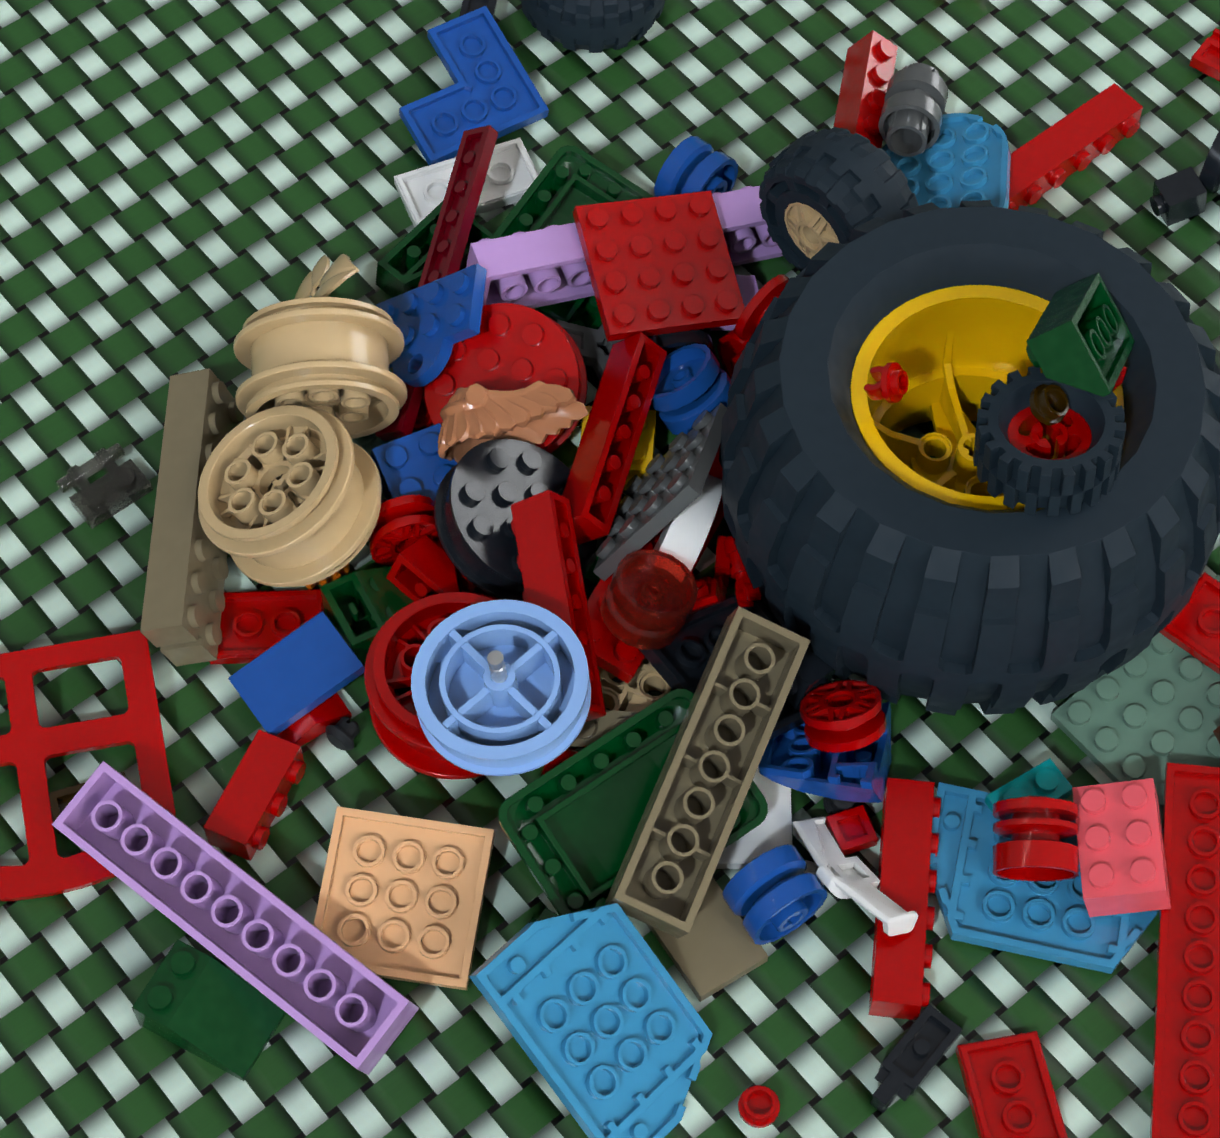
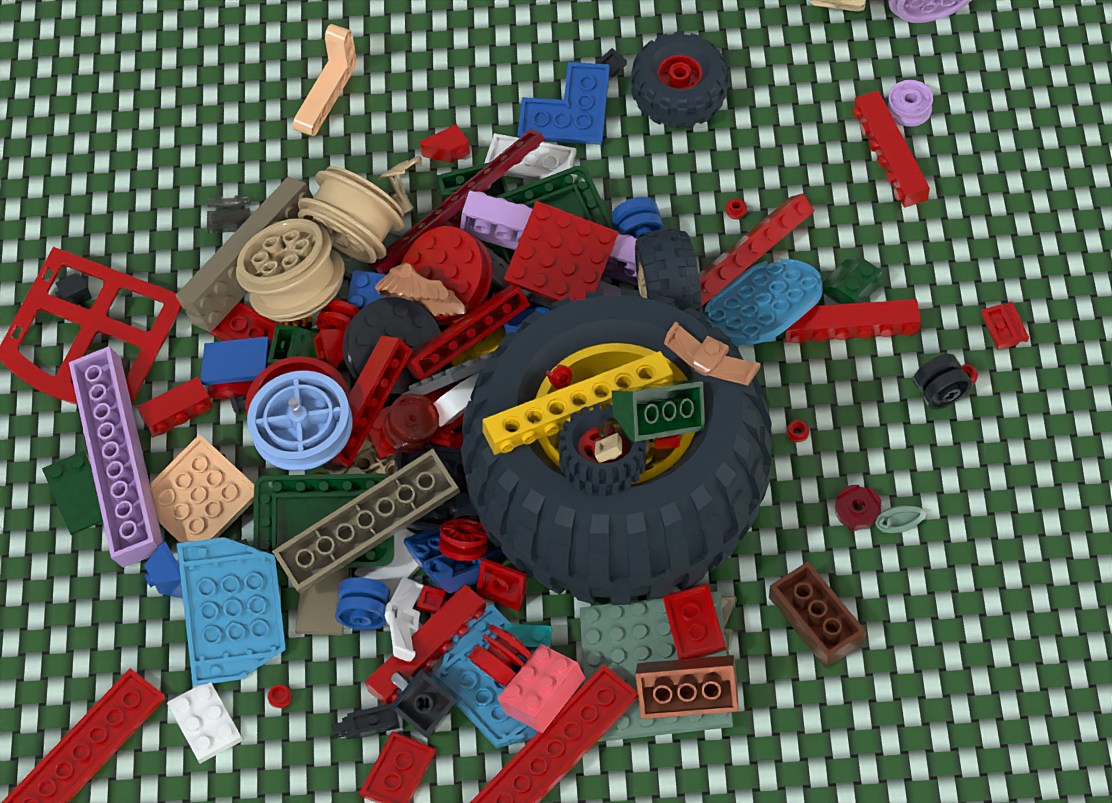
camera: 40 degrees right, 0 degrees up
blue plate [376,264,487,387] -> none
dark grey piece [878,63,948,157] -> none
black brick [1150,167,1207,227] -> none
none -> blue slope [144,542,183,599]
none -> light nougat beam [293,24,357,136]
none -> black hinge [390,667,462,738]
none -> red slope [419,124,470,163]
none -> red slope [476,558,528,611]
none -> yellow brick [483,351,673,455]
none -> tan plate [595,433,622,463]
none -> nougat plate [664,322,760,386]
none -> red plate [725,199,747,220]
none -> dark green slope [822,259,882,304]

